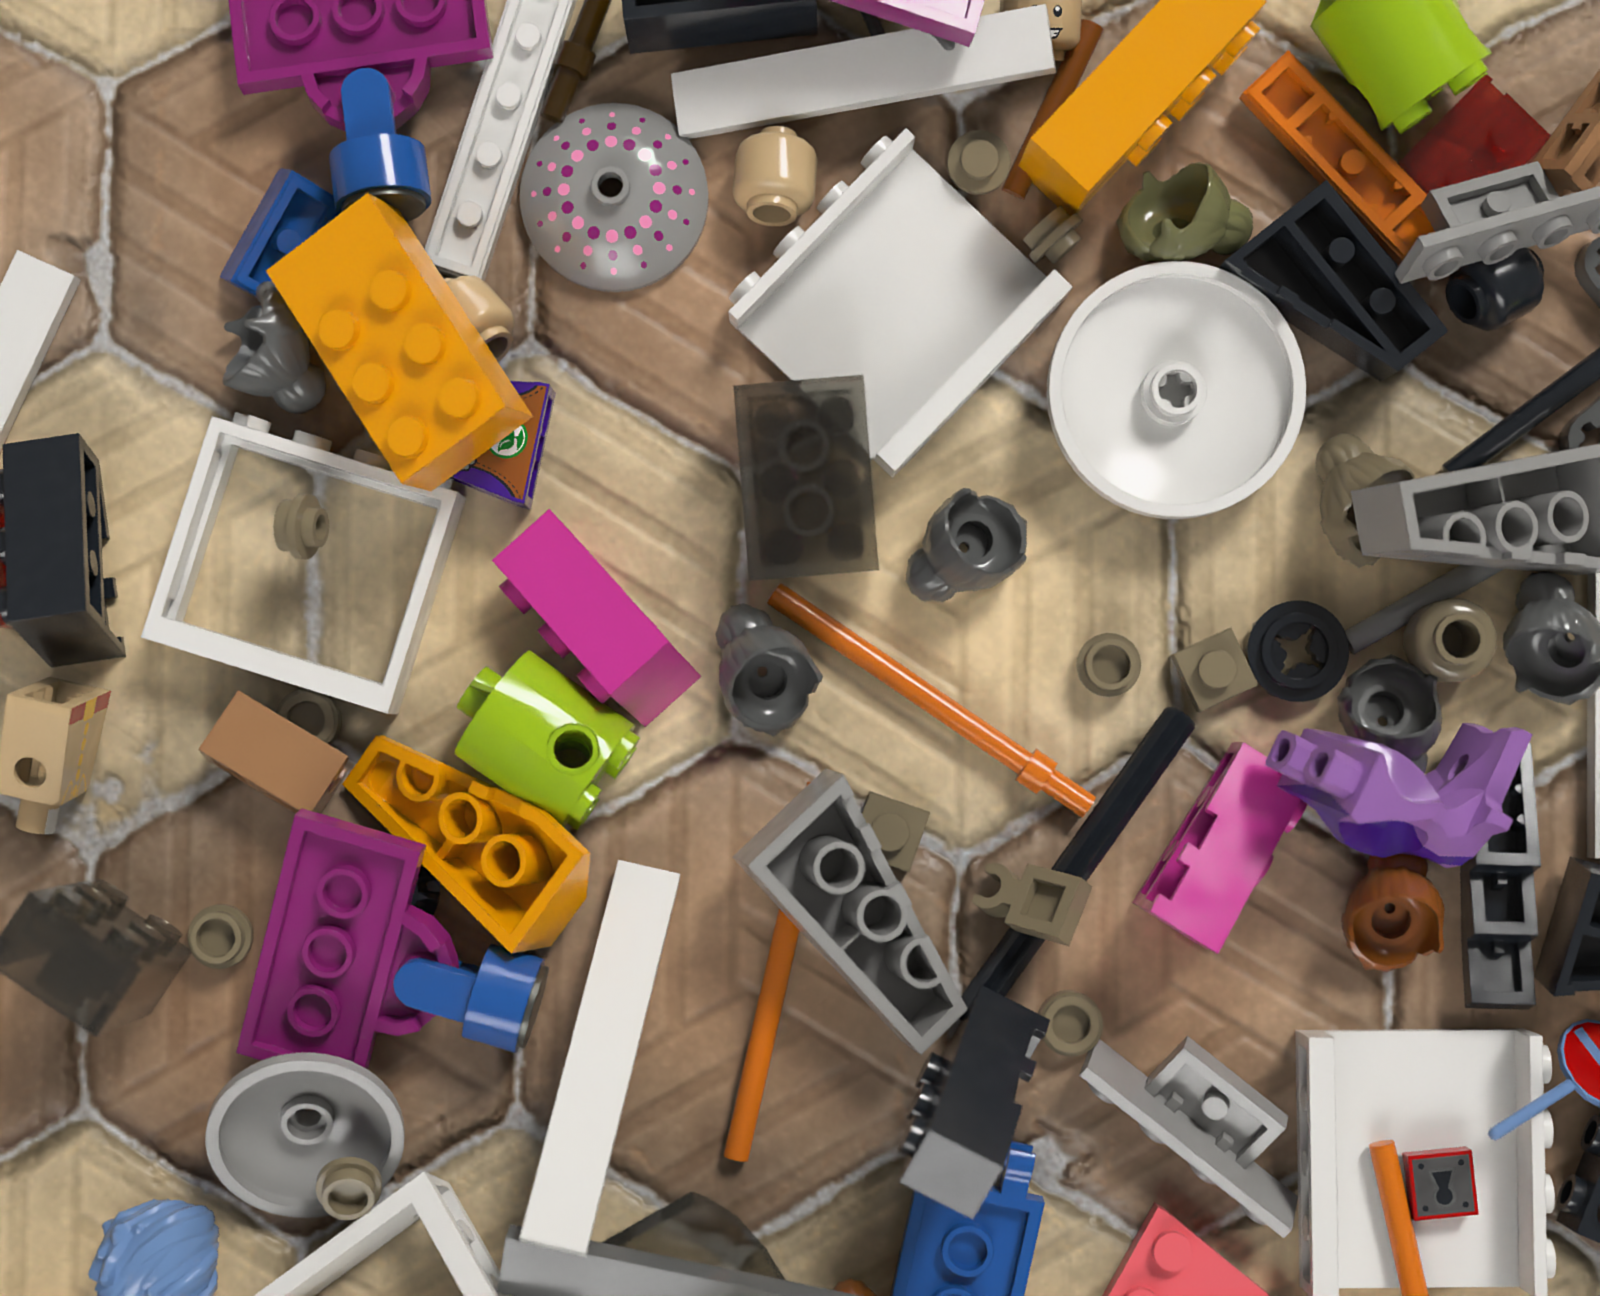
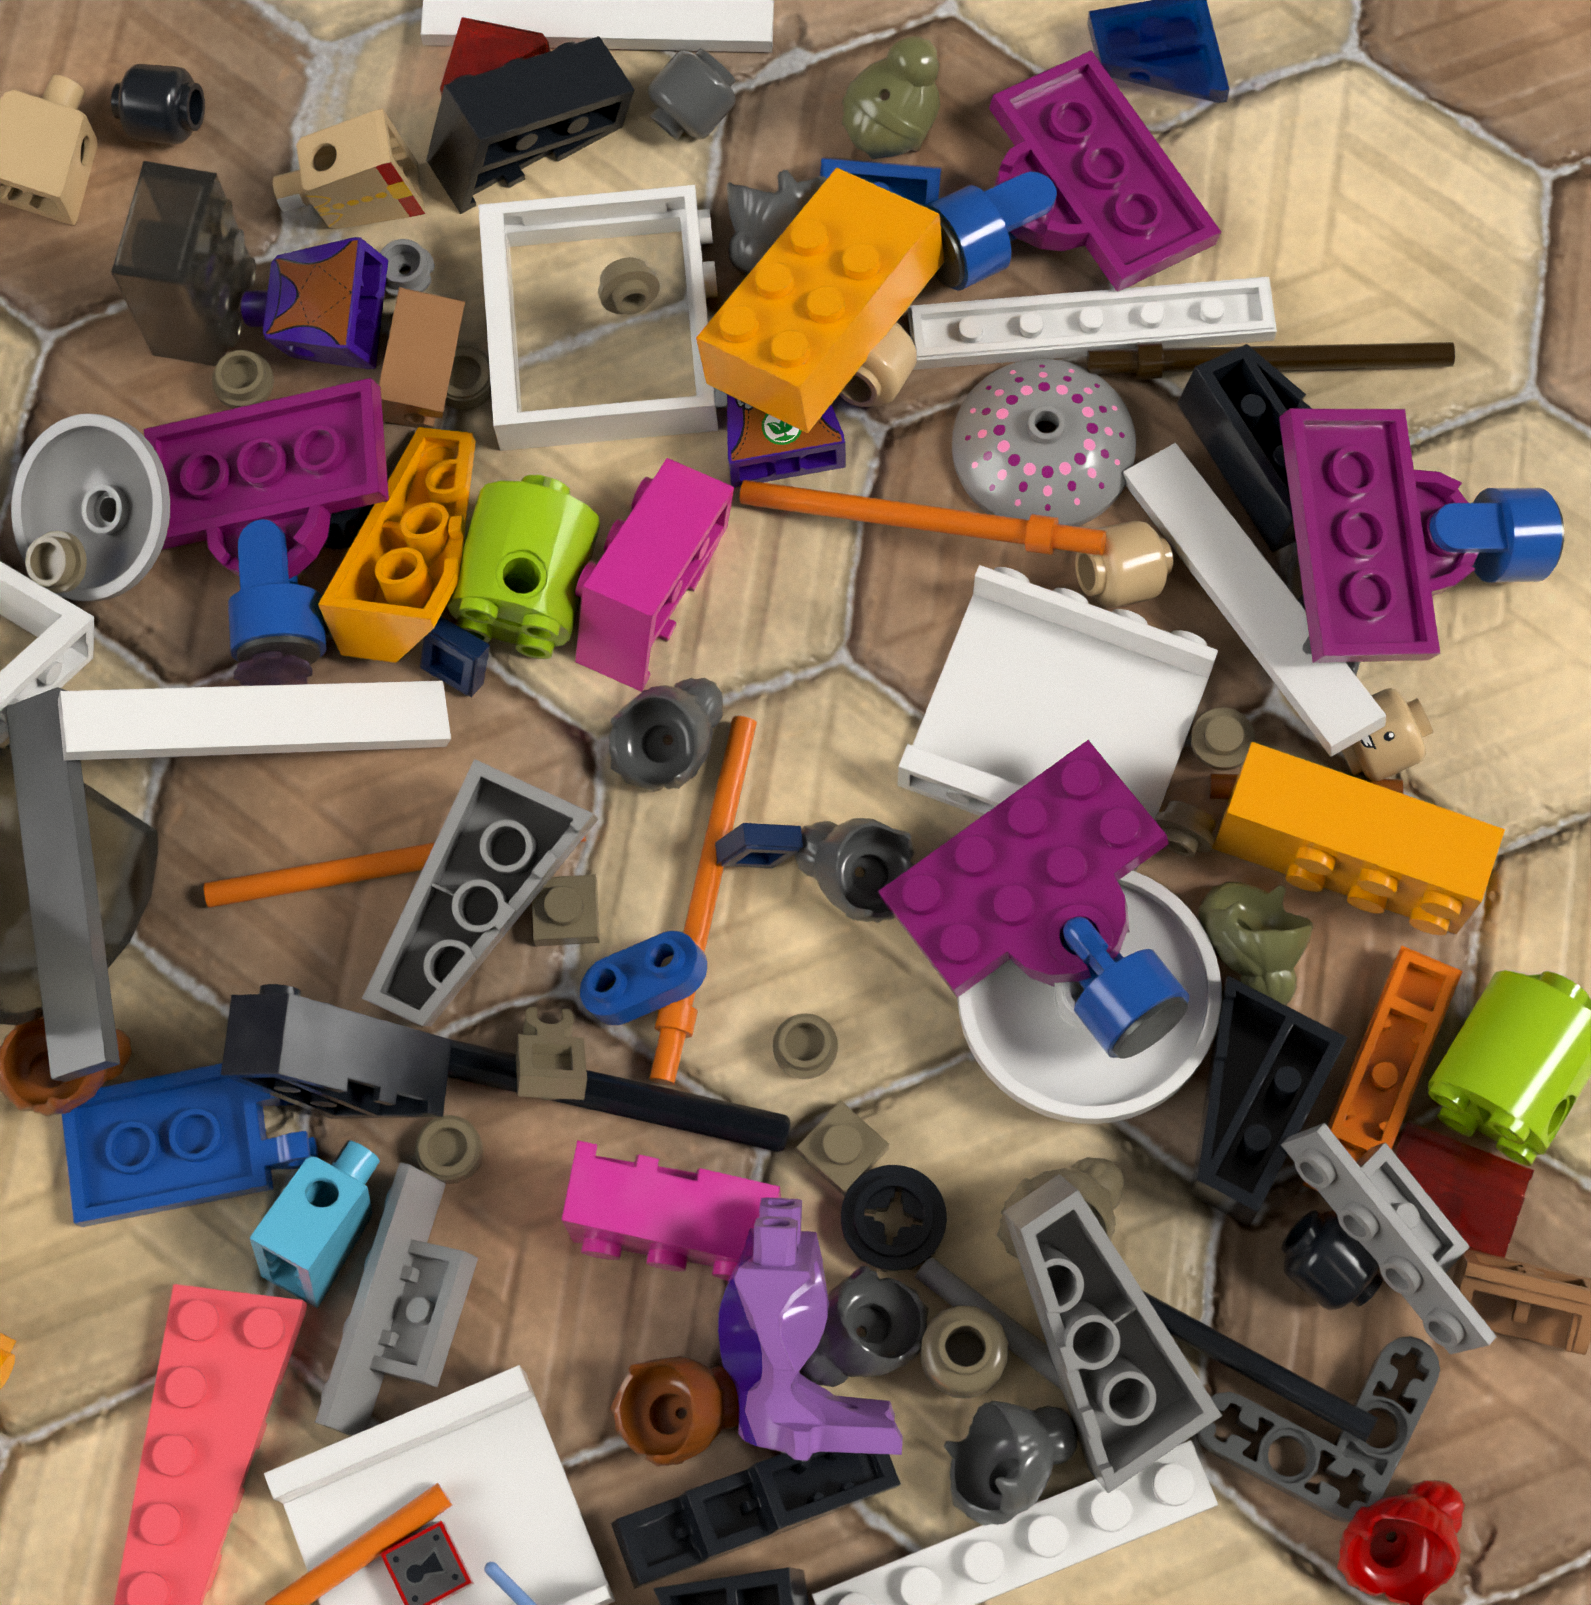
camera: 75 degrees right, 15 degrees down
clear smoke brick [733,374,881,581] -> none
none -> plant [234,651,313,686]
none -> dark purple torso [241,237,388,369]
none -> medium azure torso [250,1140,380,1308]
none -> light grey plate [380,239,435,297]
none -> dark blue tile [420,616,490,697]
none -> blue plate [580,931,707,1025]
none -> dark grey head [648,48,736,140]
none -> dark blue tile [715,823,803,868]
none -> orange bar [739,480,1107,556]
none -> olive piece [842,36,940,159]
none -> magenta plate [878,740,1189,1059]

